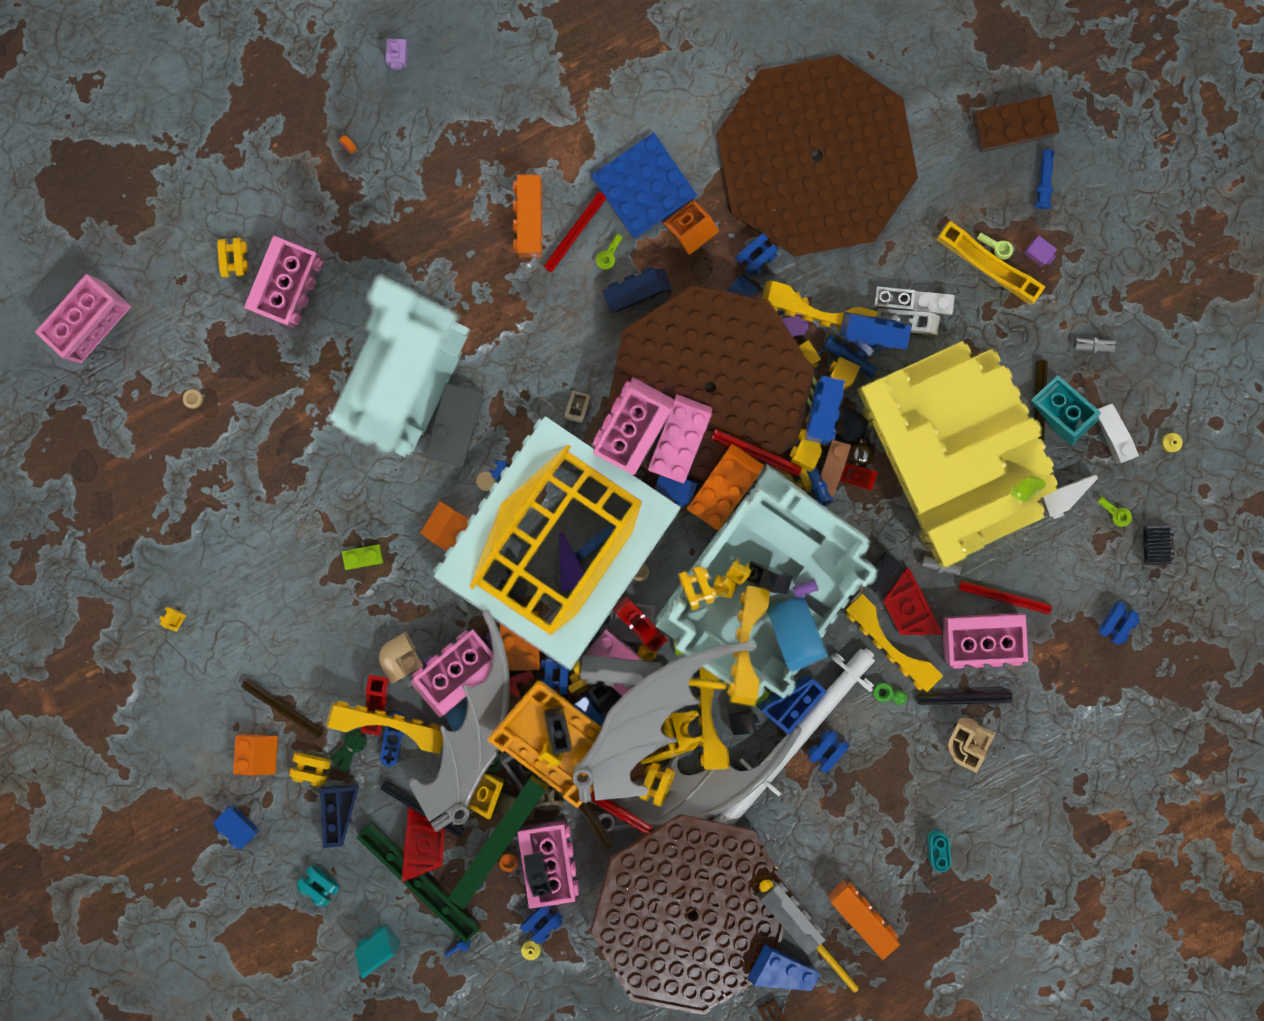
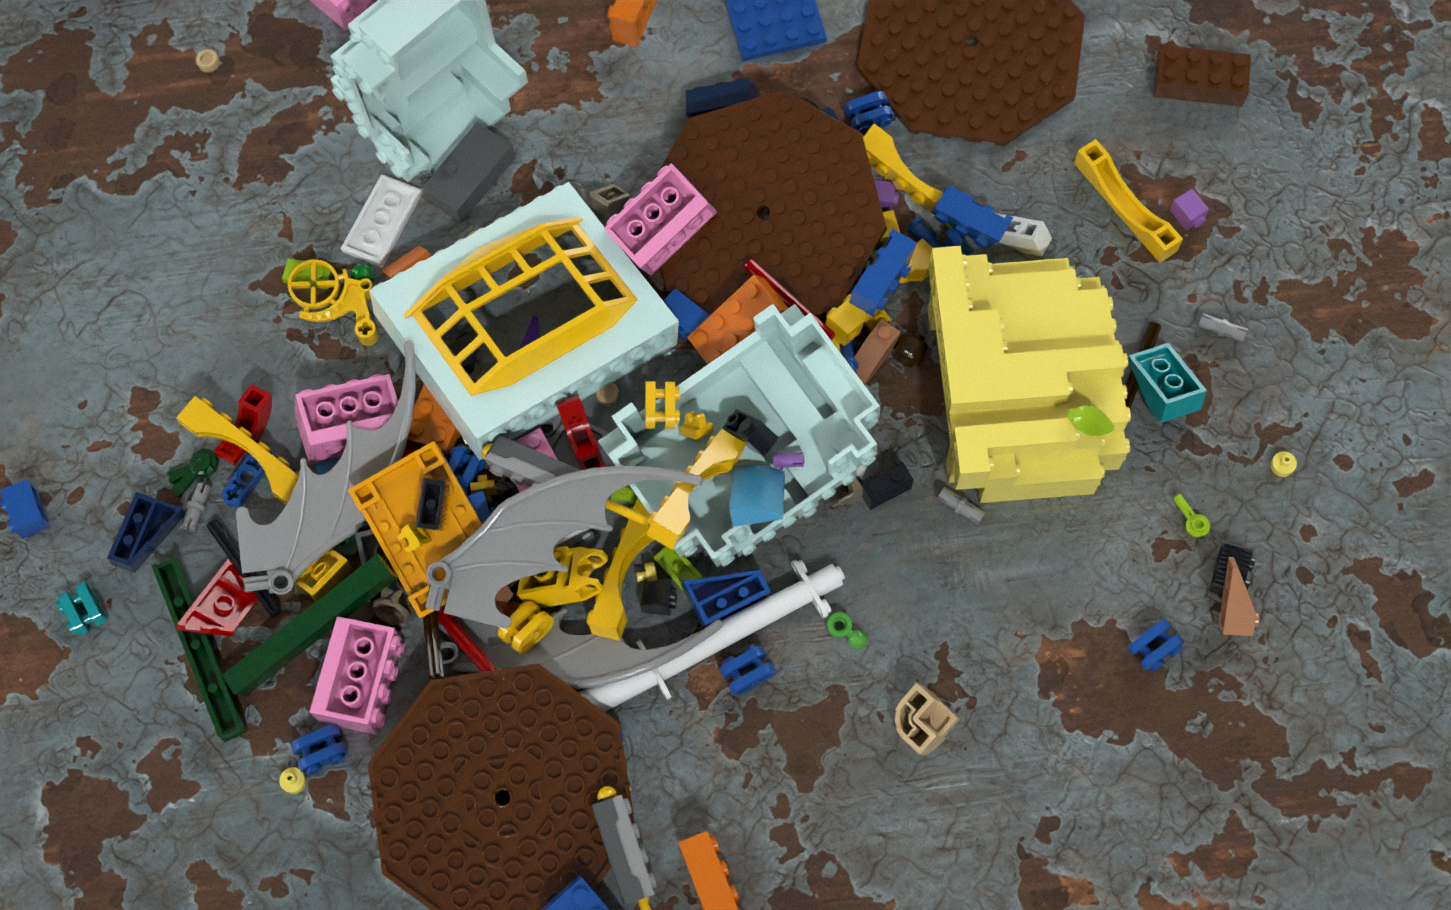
camera: 20 degrees right, 20 degrees down
yellow tile [159,607,187,632] -> none
orange slope [233,733,278,776] -> none
dark brown axle [241,679,324,738] -> none
yellow brick [289,752,331,787] -> none
teal slope [354,924,401,979] -> none
tan brick [379,631,423,684] -> none
blue hand [444,939,471,957] -> none
orange tile [499,852,518,872] -> none
black slope [523,852,552,897] -> none
red axle [544,191,606,272] -> none
lime plate [596,234,623,270] -> none
bright pink brick [648,394,712,483] -> none
orange slope [662,199,719,255] -> none
yellow tile [725,559,751,585] -> none
black slope [834,406,869,442] -> none
red slope [839,463,878,491] -> none
yellow arch [844,593,943,692] -> none
white slope [875,287,955,315] -> none
red wing [882,568,943,635] -> none
black axle [917,692,1013,705] -> none
teal brick [927,830,951,872] -> none
bright pink brick [942,613,1028,668] -> none
red axle [959,580,1052,615] -> none
yellowish green plate [977,233,1013,260] -> none
blue pin [1034,149,1055,209] -> none
white slope [1040,475,1098,519] -> none
white slope [1098,403,1139,464] -> none
none -> light grey pin [180,483,212,532]
none -> yellow piece [288,259,379,346]
none -> white tile [340,174,423,268]
none -> green plate [351,263,375,282]
none -> light yellow tile [636,561,657,582]
none -> nougat slope [1219,557,1259,636]

